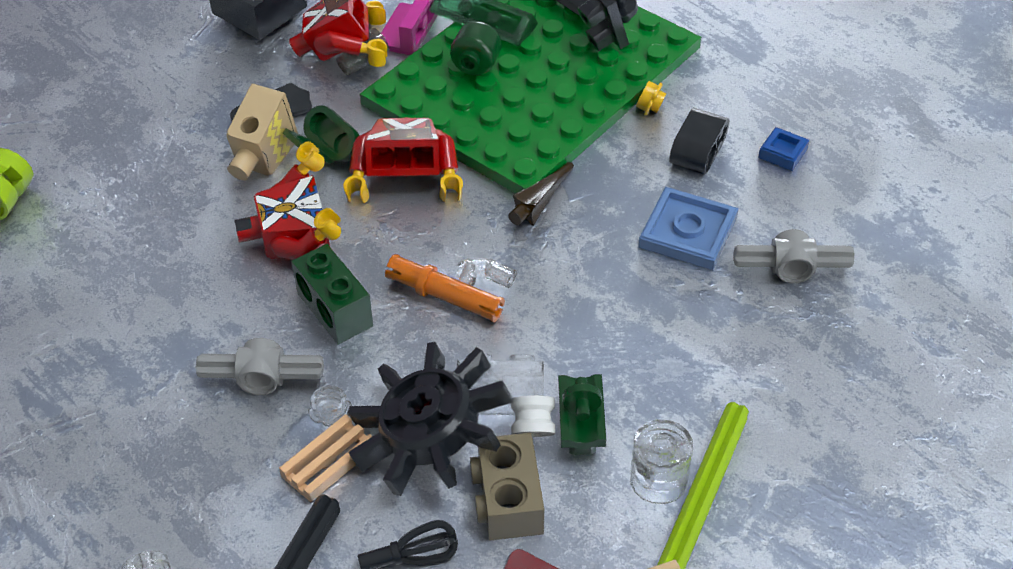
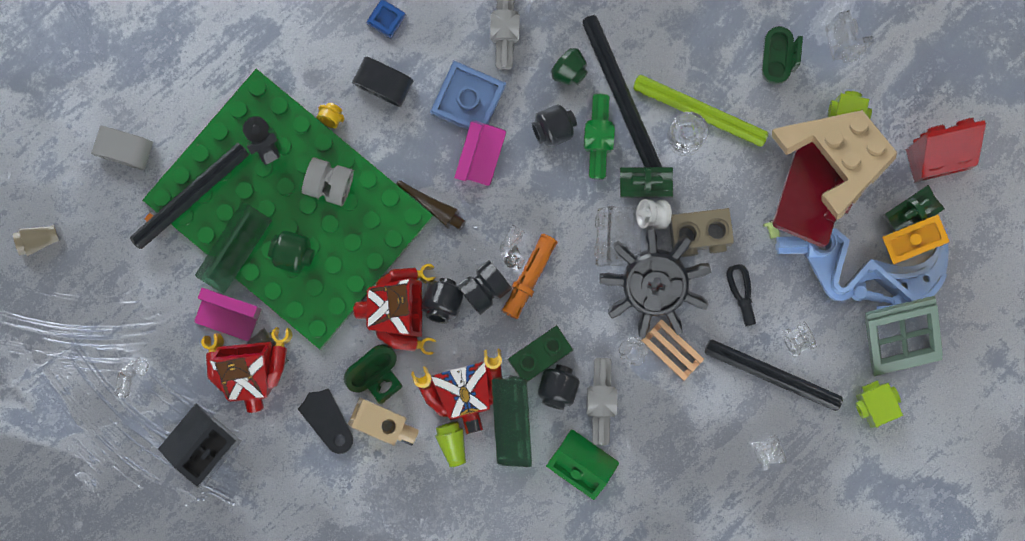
camera: 90 degrees left, 35 degrees up
none -> light grey wheel [302,157,354,206]
none -> black head [422,278,463,324]
none -> lime cone [435,421,466,467]
none -> dark pink panel [454,120,506,186]
none -> black wheel [457,260,512,315]
none -> clear green slope [492,375,532,467]
none -> black head [532,105,577,147]
none -> black head [537,364,580,410]
none -> green panel [546,430,619,500]
none -> dark green cone [551,48,588,86]
none -> black axle [582,15,662,167]
none -> green axle [584,94,615,180]

